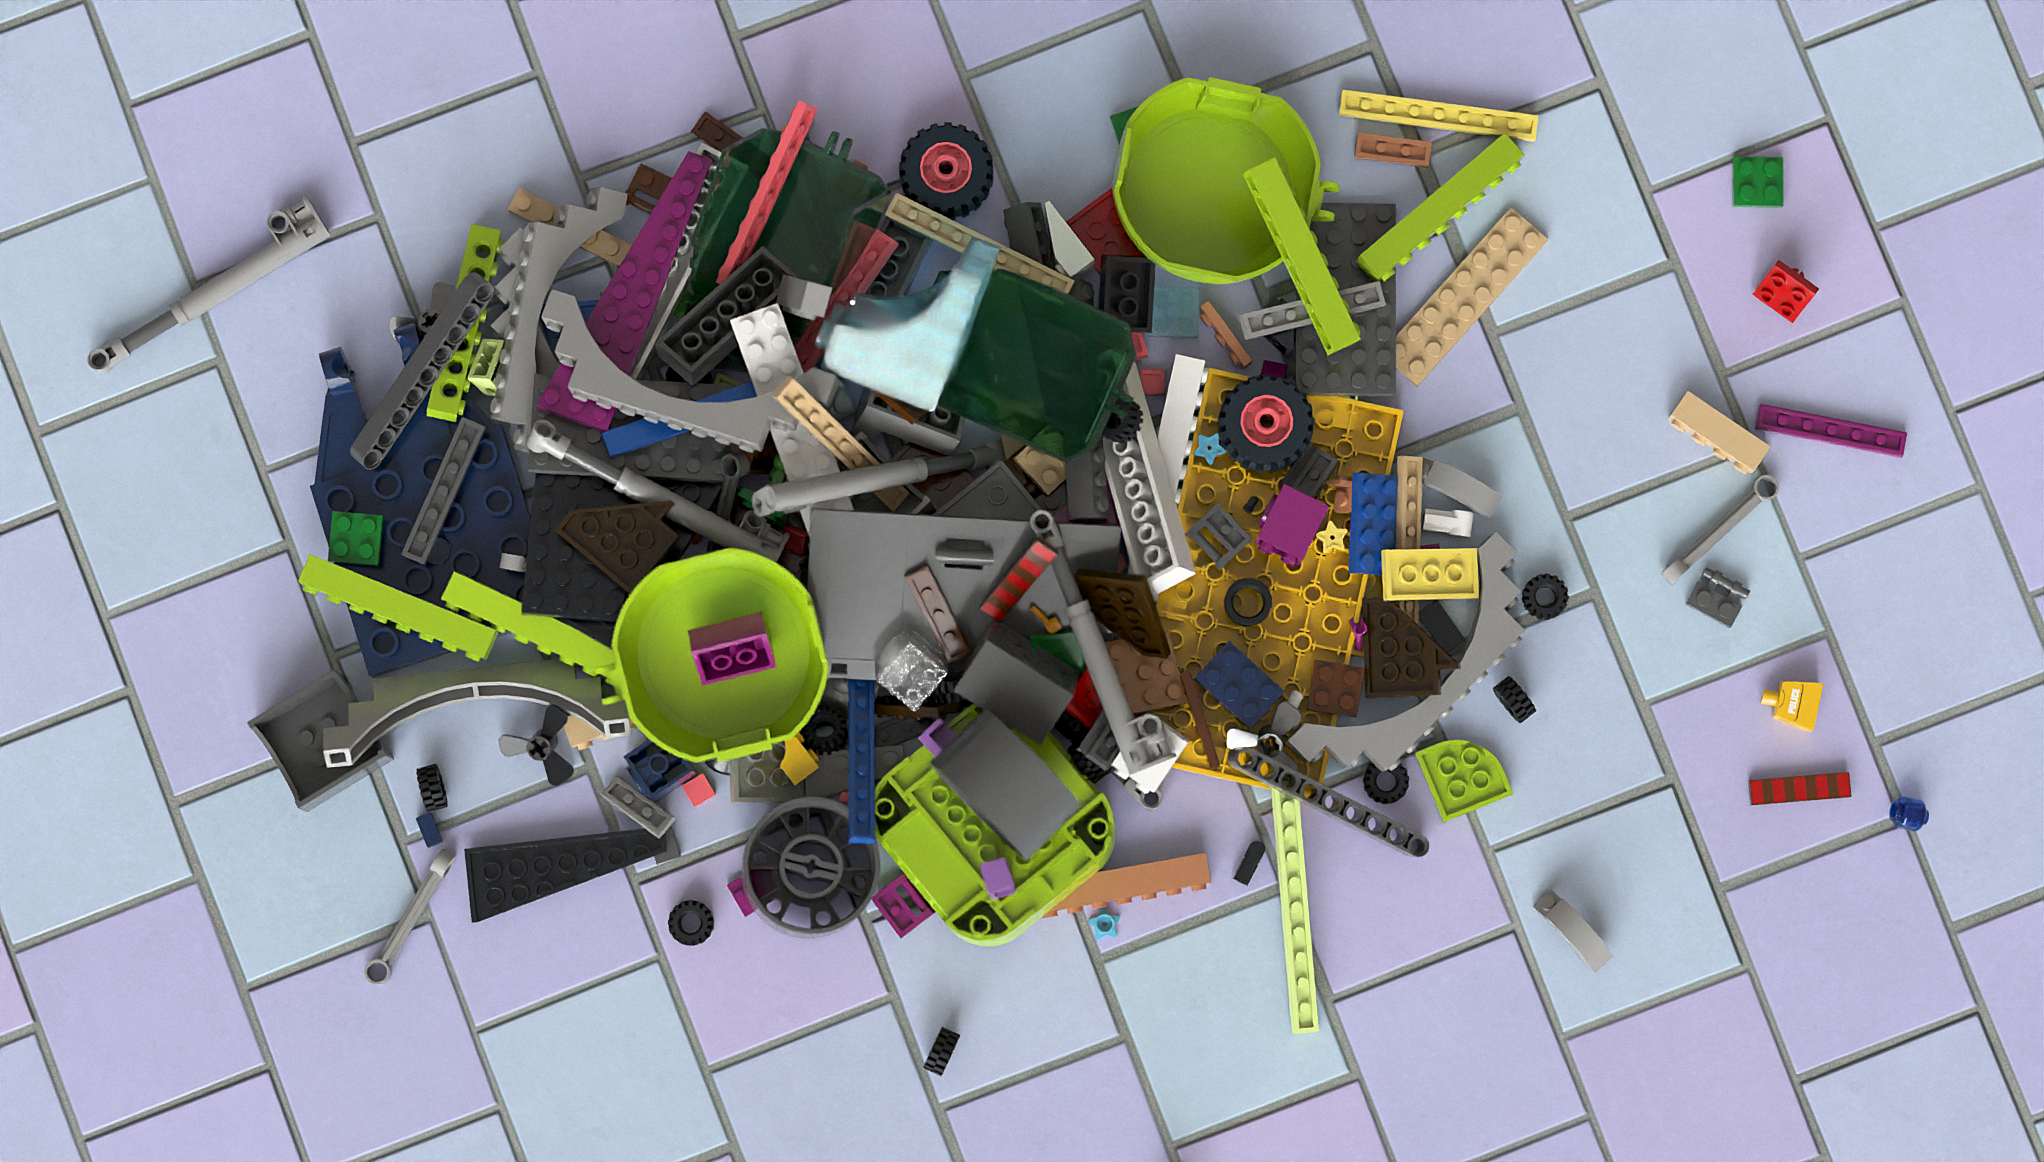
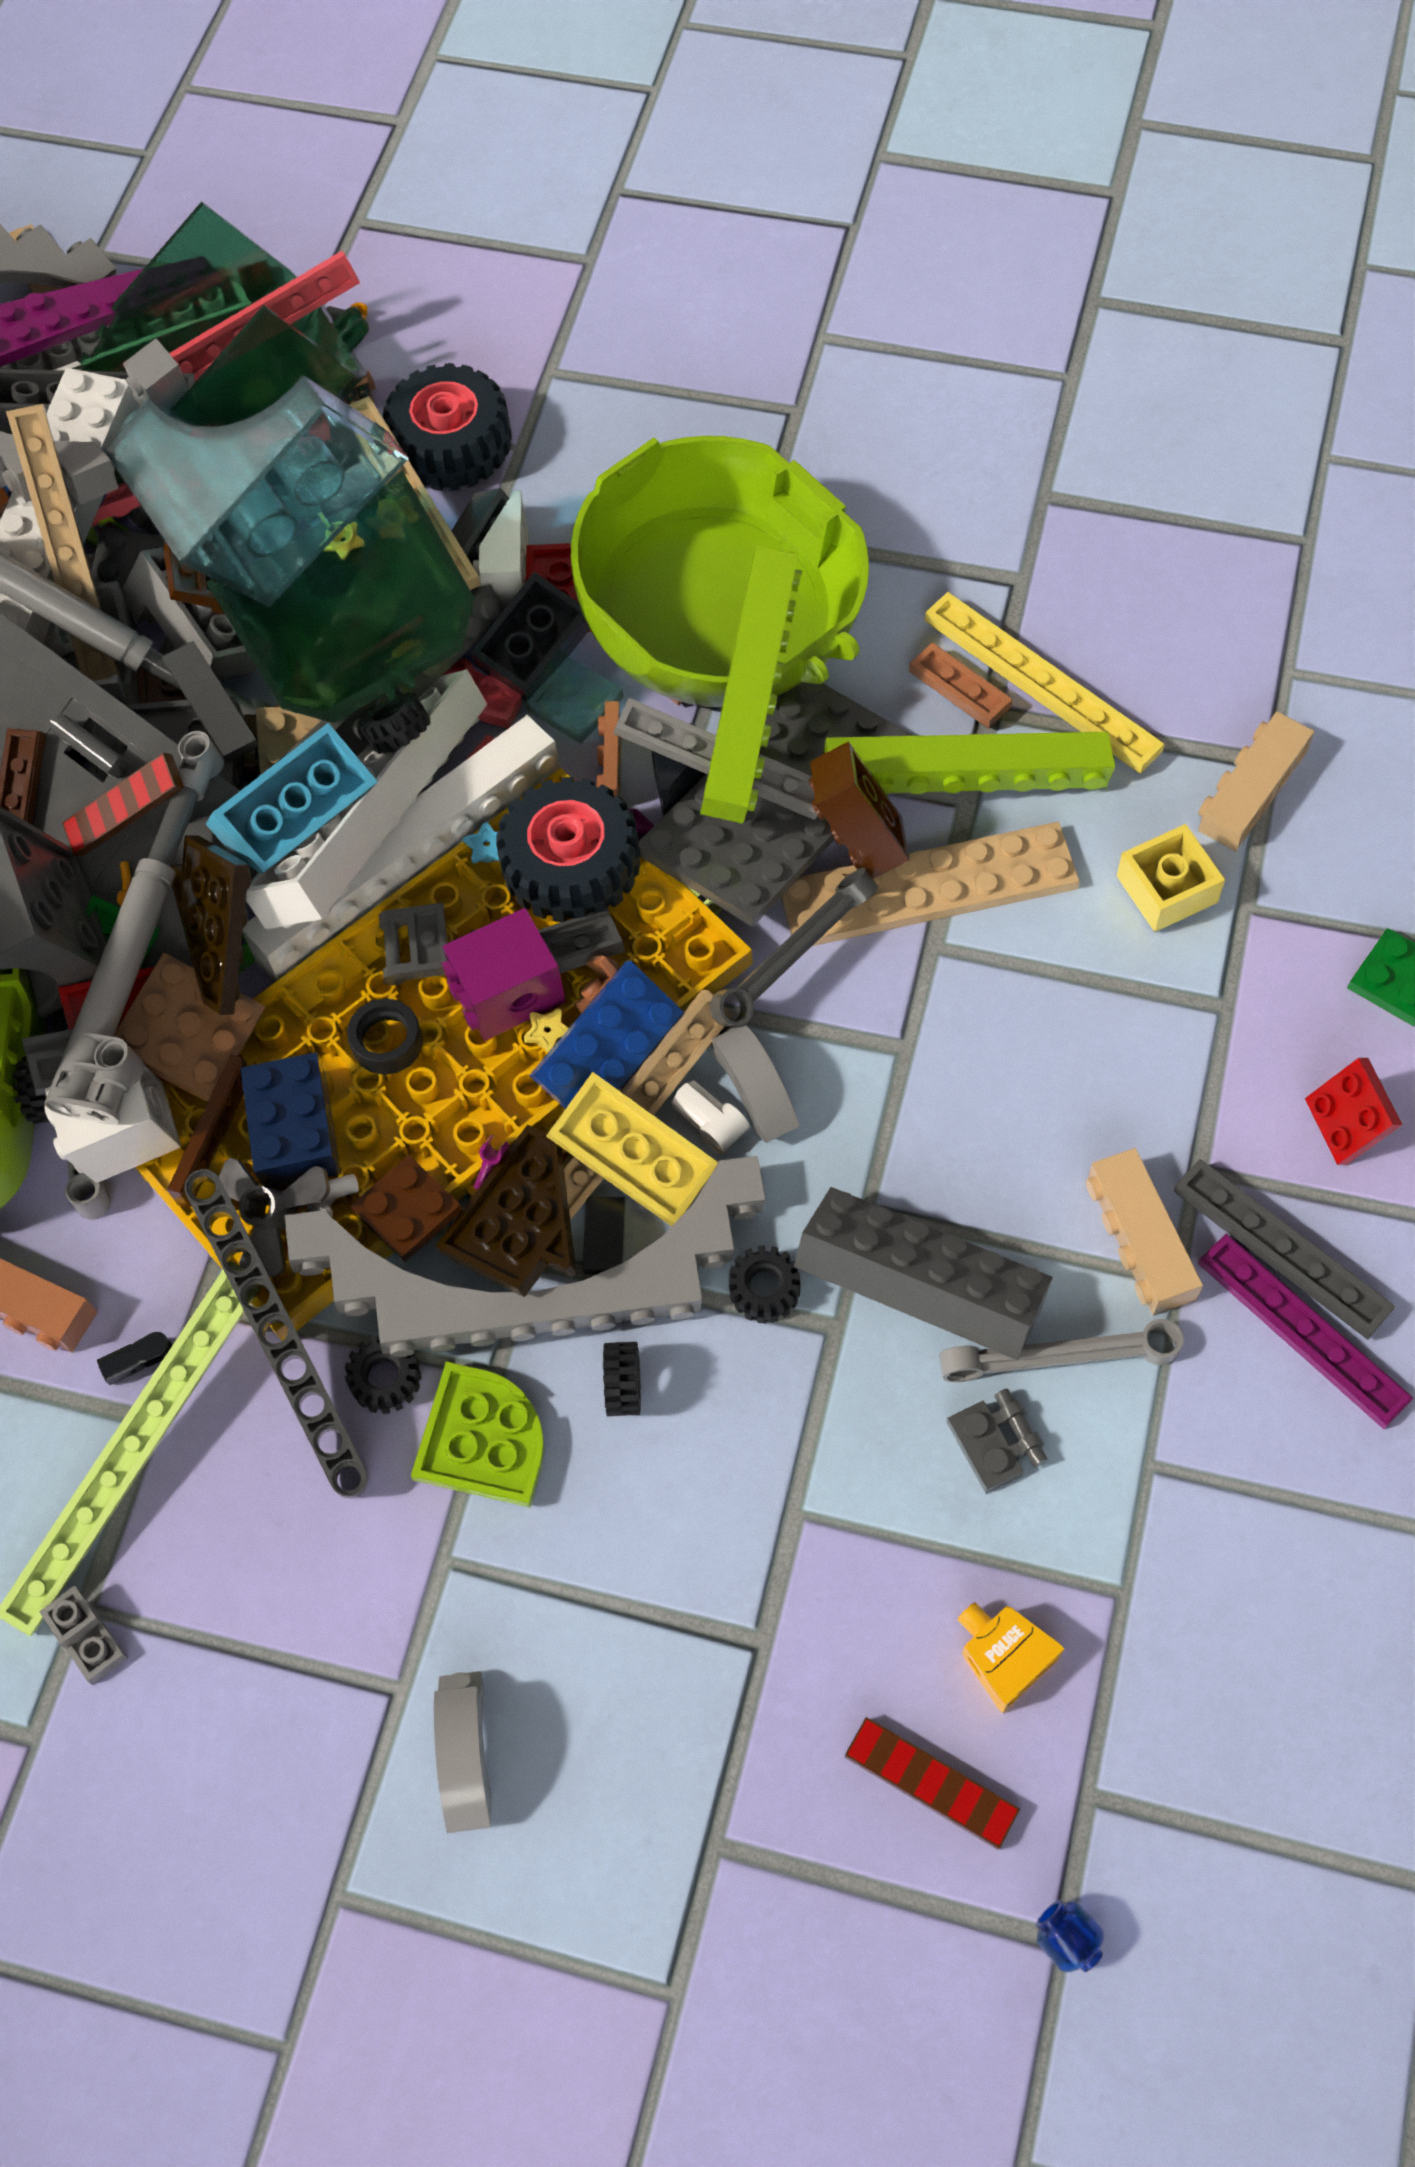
camera: 40 degrees right, 20 degrees down
none -> light grey slope [39,1586,128,1685]
none -> dark grey tile [162,641,259,763]
none -> medium azure slope [206,723,378,874]
none -> dark grey piece [710,868,878,1027]
none -> dark grey brick [794,1187,1053,1360]
none -> reddish brown brick [809,741,910,879]
none -> light yellow brick [1117,824,1225,932]
none -> dark grey plate [1173,1159,1395,1340]
none -> tan brick [1198,711,1315,851]

